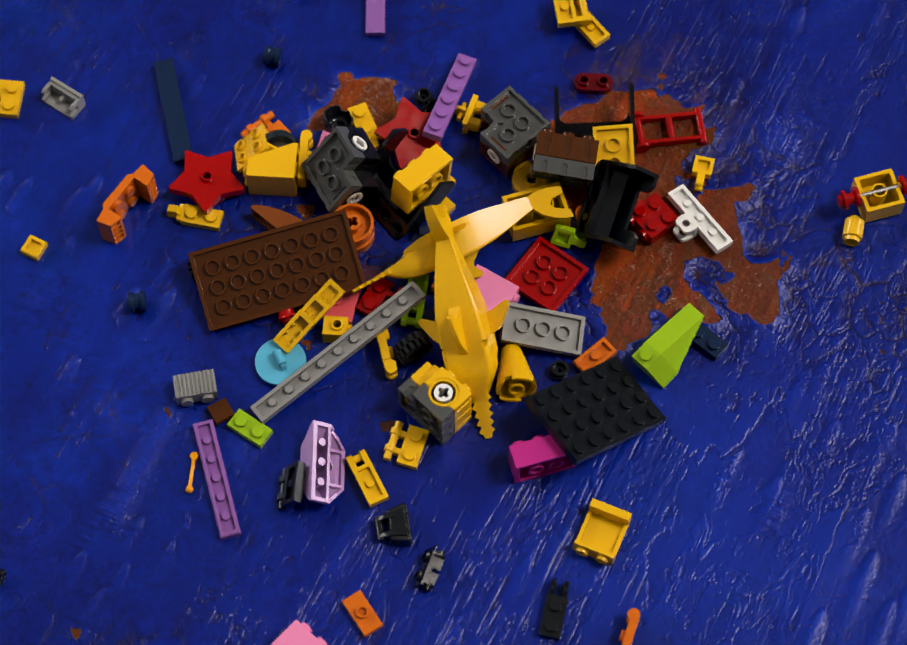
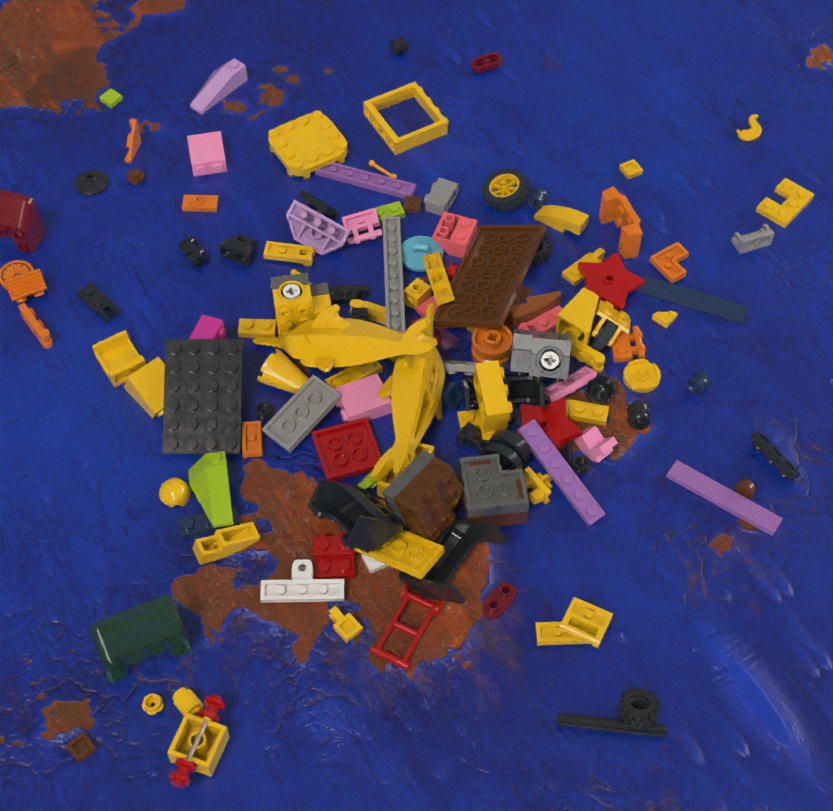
camera: 125 degrees right, 10 degrees down
none -> windscreen [89,595,191,682]
none -> yellow slope [124,356,165,418]
none -> yellow plate [142,693,164,715]
none -> yellow hair [158,478,192,508]
none -> yellow slope [193,522,261,565]
none -> yellow plate [238,319,277,338]
none -> yellow plate [268,110,348,179]
none -> black hinge [328,284,369,305]
none -> bright pink plate [342,208,383,245]
none -> yellow window [363,82,449,155]
none -> coral slope [432,212,477,259]
none -> light grey hinge [443,360,481,375]
none -> black piece [456,422,489,454]
none -> black wheel [480,429,531,471]
none -> black wheel [482,168,529,212]
none -> coral plate [517,305,562,332]
none -> yellow slope [534,205,589,235]
none -> bright pink brick [574,426,618,462]
none -> yellow tile [623,359,661,393]
none -> black piece [626,401,651,430]
none -> orange plate [649,242,689,284]
none -> yellow tile [652,311,678,328]

